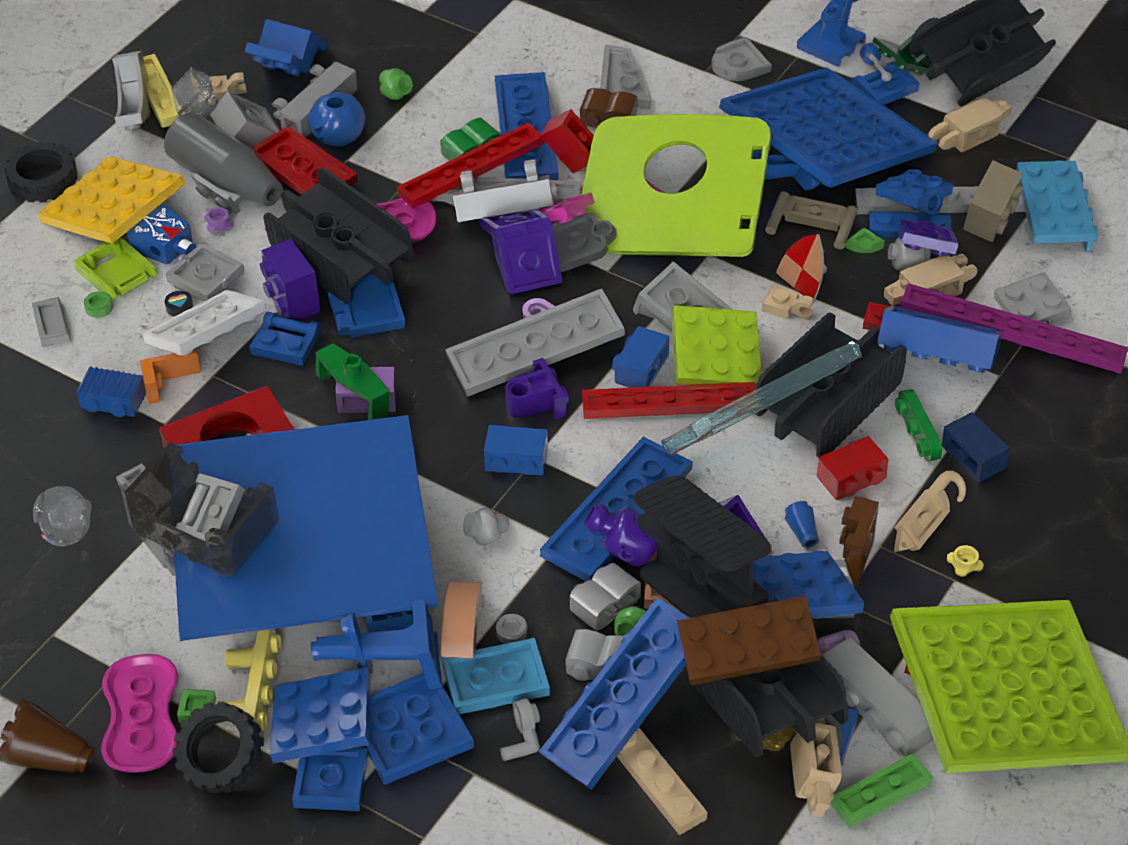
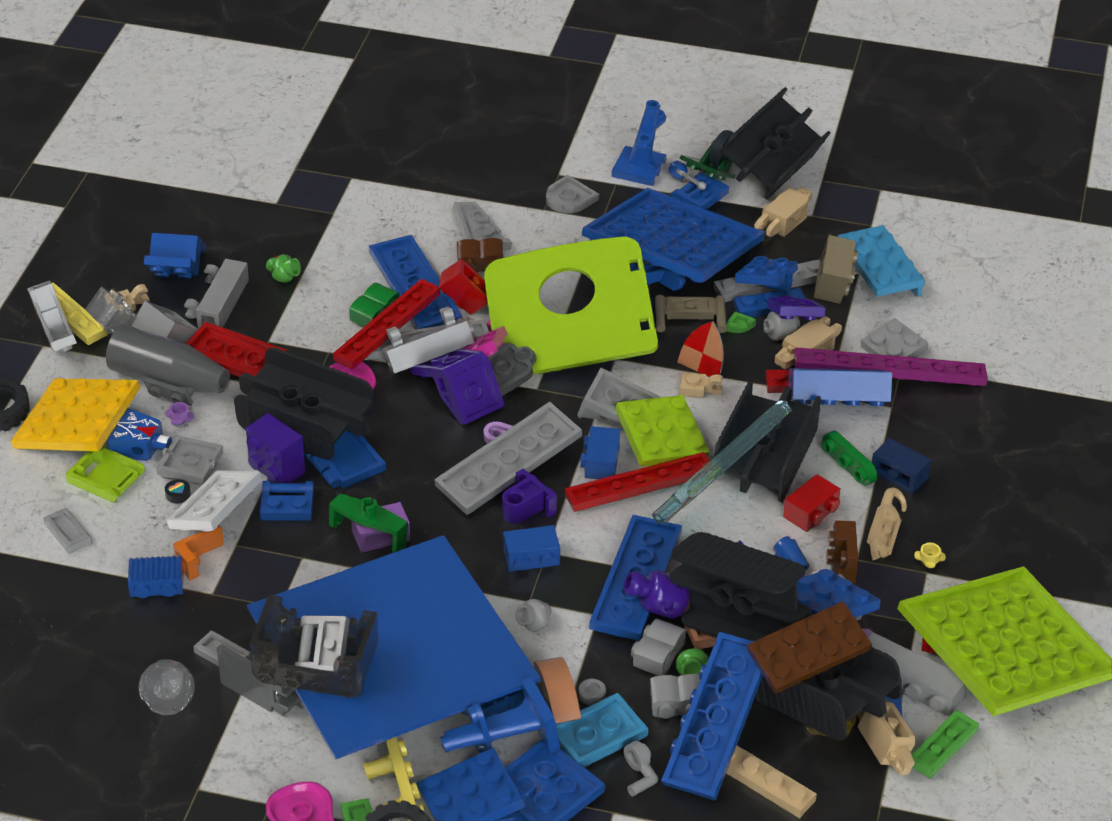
camera: 20 degrees left, 5 degrees down
bright green tile [84,291,113,318] -> none
red arch [159,386,295,453] -> none
blue piece [308,92,366,147] -> none

